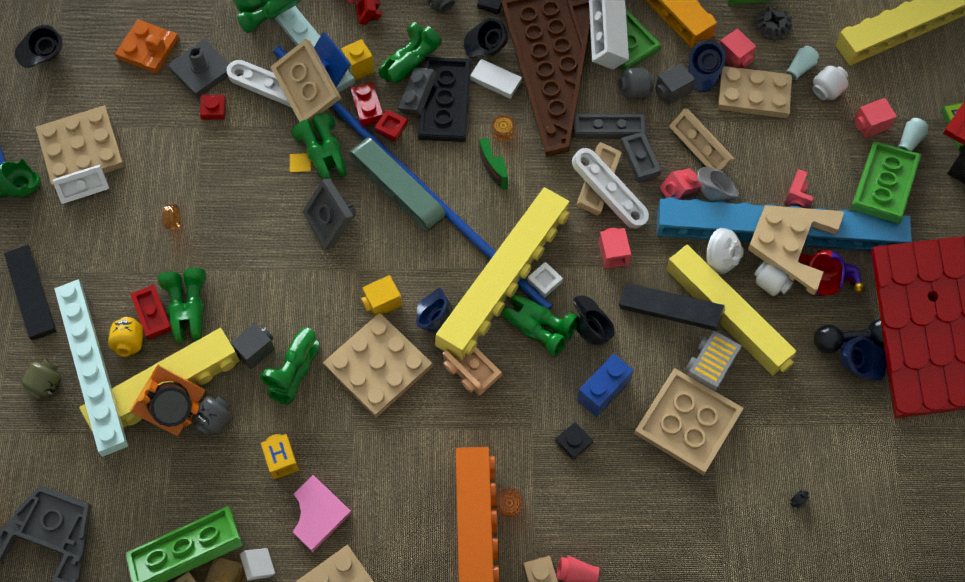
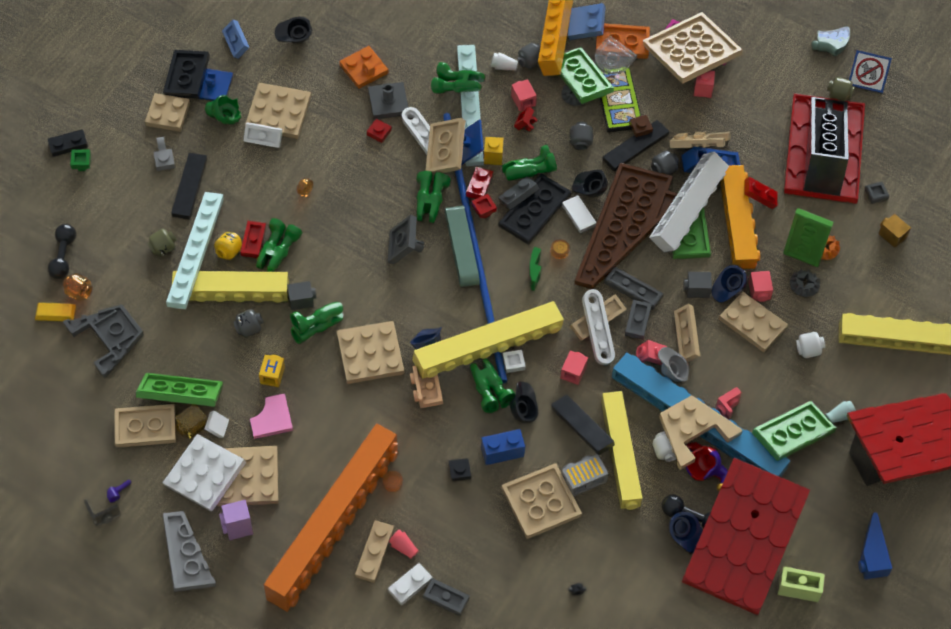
camera: 30 degrees right, 5 degrees down
piece [130,364,205,436] -> none
yellow sticker [290,153,311,172] -> none
yellow brick [361,275,402,317] -> none
dark grey head [617,68,654,99] -> none
white piece [707,228,743,274] -> none
light aqua cone [786,46,819,80] -> none
coral brick [854,98,897,139] -> none

